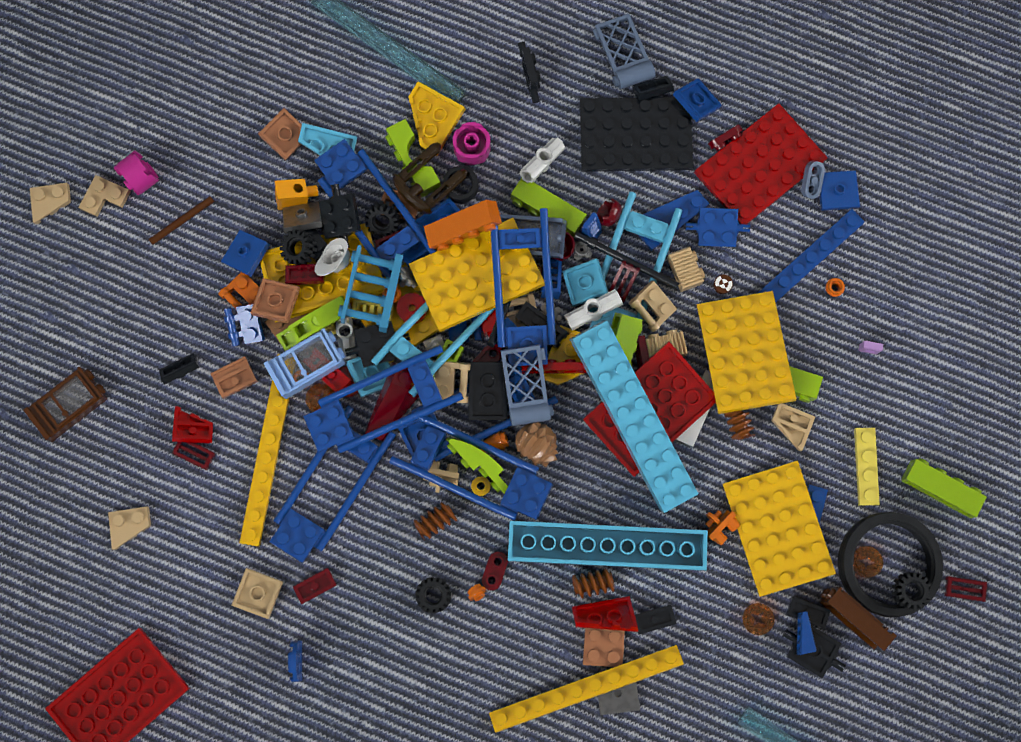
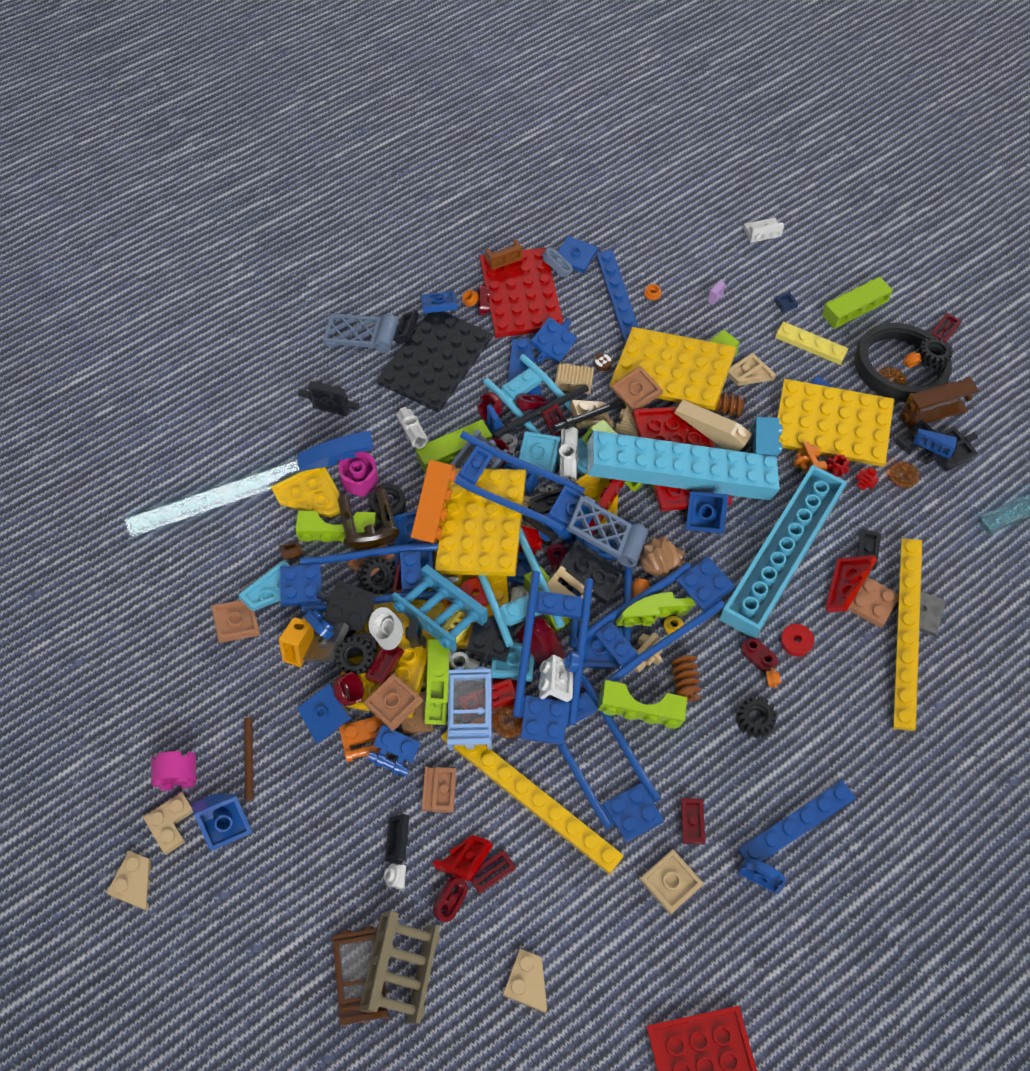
camera: 60 degrees left, 20 degrees down
dark orange piece [572,568,615,599] -> none
none -> blue slope [192,794,253,851]
none -> reddish brown plate [279,541,303,560]
none -> blue slope [297,430,374,471]
none -> blue plate [304,609,334,640]
none -> dark red hair [333,672,364,706]
none -> dark tan fence [359,911,440,1024]
none -> white plate [384,864,406,890]
none -> black plate [405,619,427,648]
none -> dark red plate [433,877,468,922]
none -> orange plate [462,290,479,307]
none -> dark orange hinge [484,239,523,270]
none -> dark red plate [515,394,549,411]
none -> white bracket [538,655,573,702]
none -> black bar [551,399,625,432]
none -> blue tile [563,651,580,673]
none -> lime arch [597,680,687,729]
none -> nougat plate [611,366,663,412]
none -> tan wedge [674,400,752,451]
none -> blue slope [686,491,729,534]
none -> blue plate [738,780,856,862]
none -> white bracket [743,218,784,243]
none -> dark azure brick [750,417,782,457]
none -> dark blue tile [774,292,798,313]
none -> red piece [780,624,814,657]
none -> red gear [826,454,850,478]
none -> red gear [855,467,880,491]
none -> orange plate [903,352,921,368]

